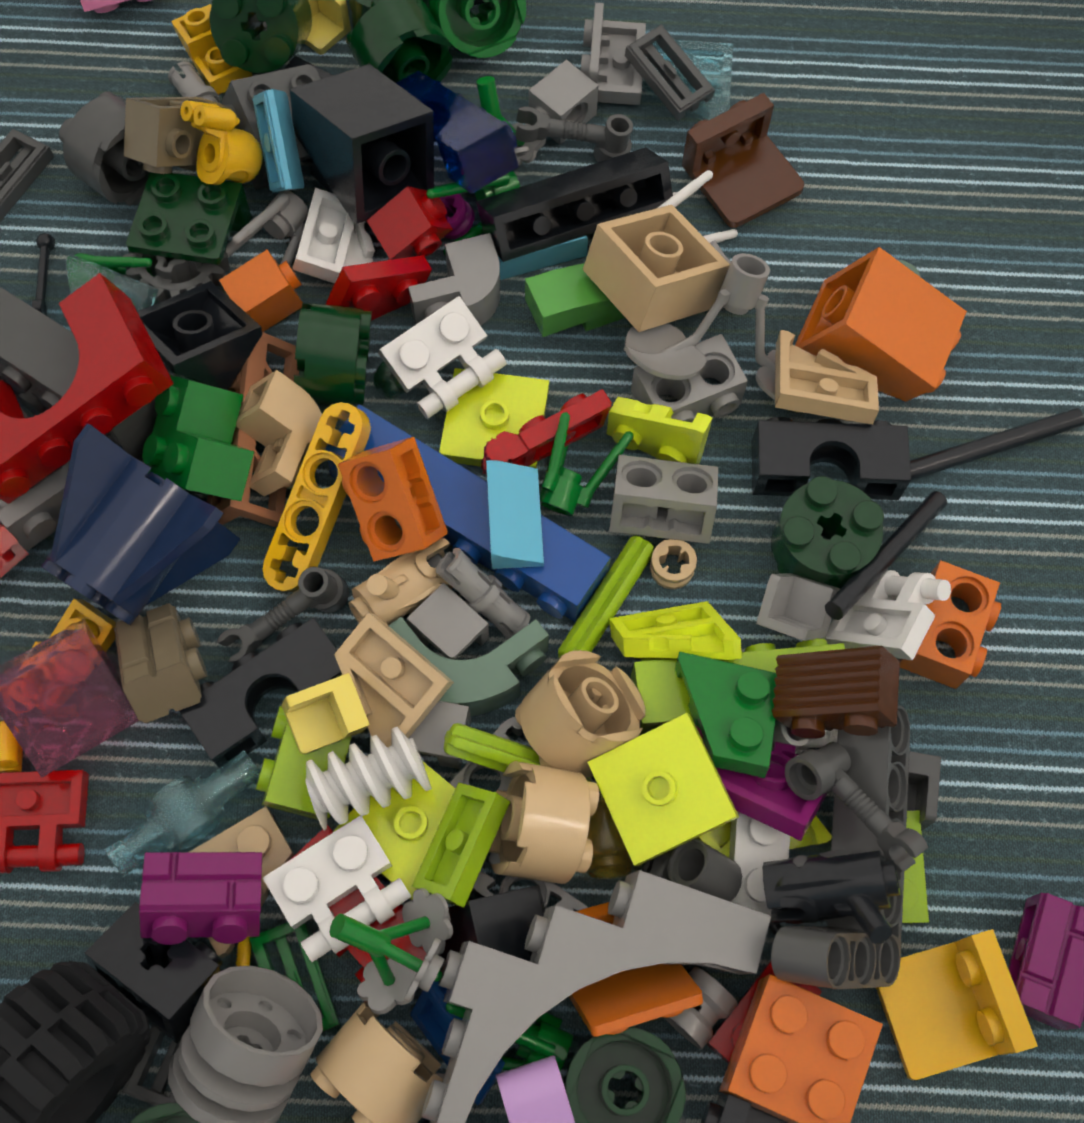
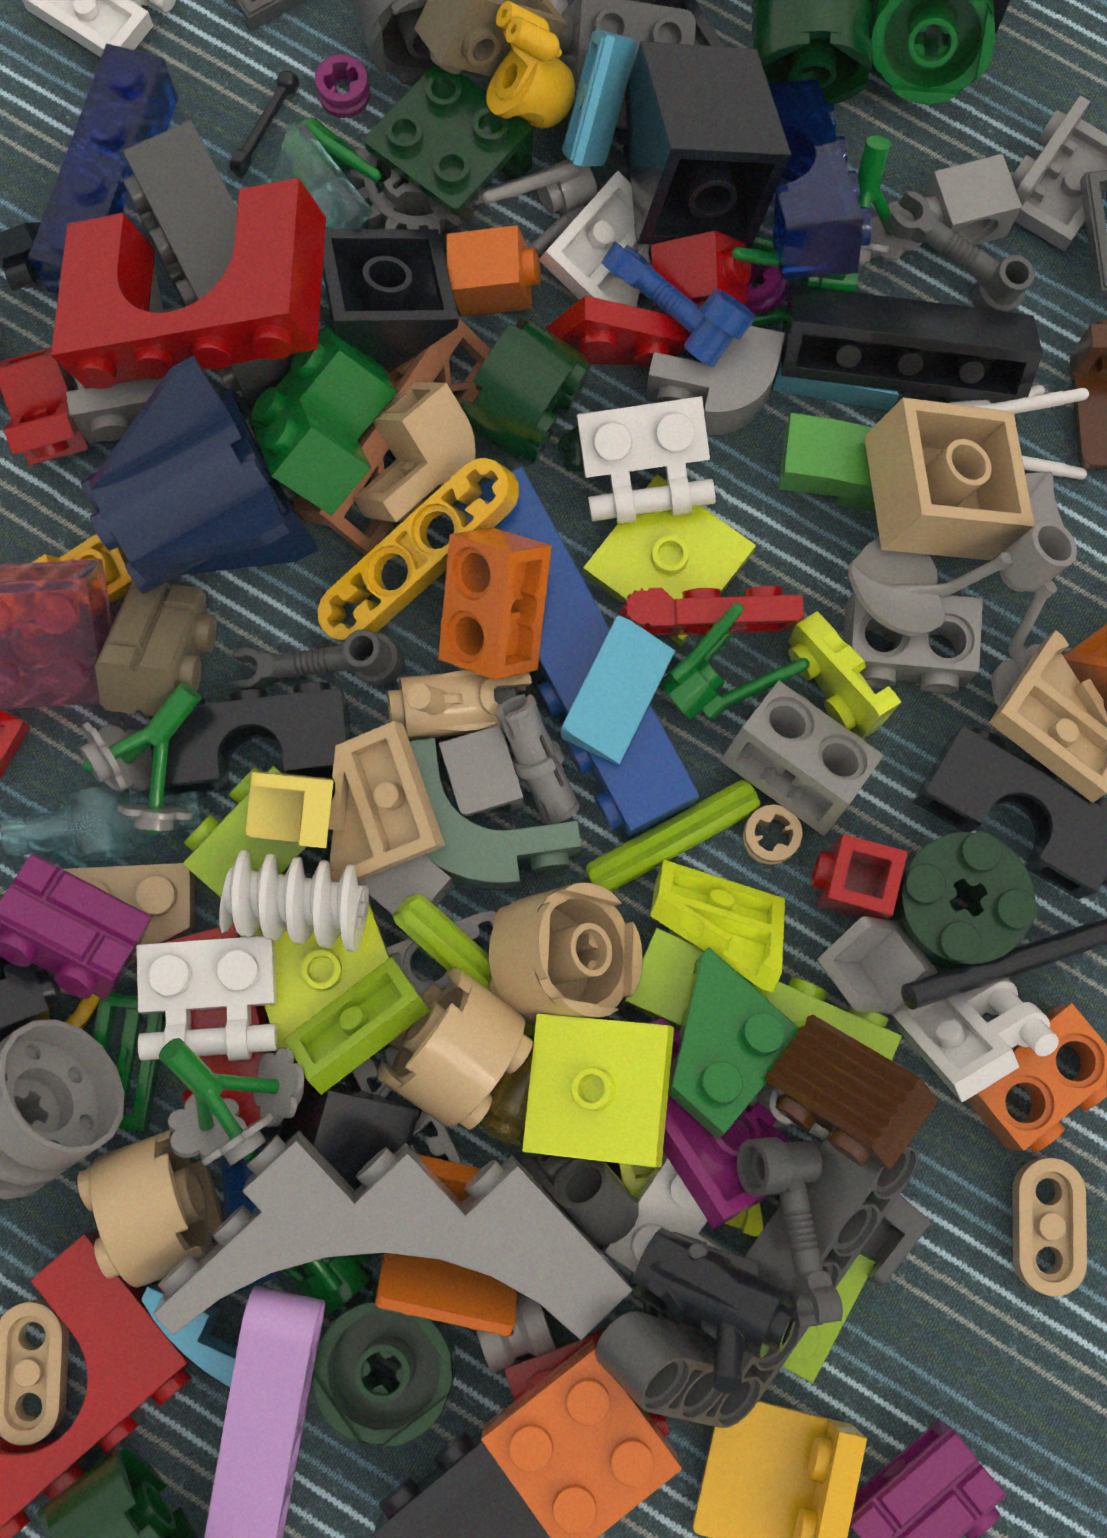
camera: 30 degrees right, 10 degrees up
none -> plant [80,682,202,834]
none -> magenta bush [315,54,370,118]
none -> blue brick [601,241,756,367]
none -> red brick [810,834,908,919]
none -> tan plate [1012,1158,1087,1296]

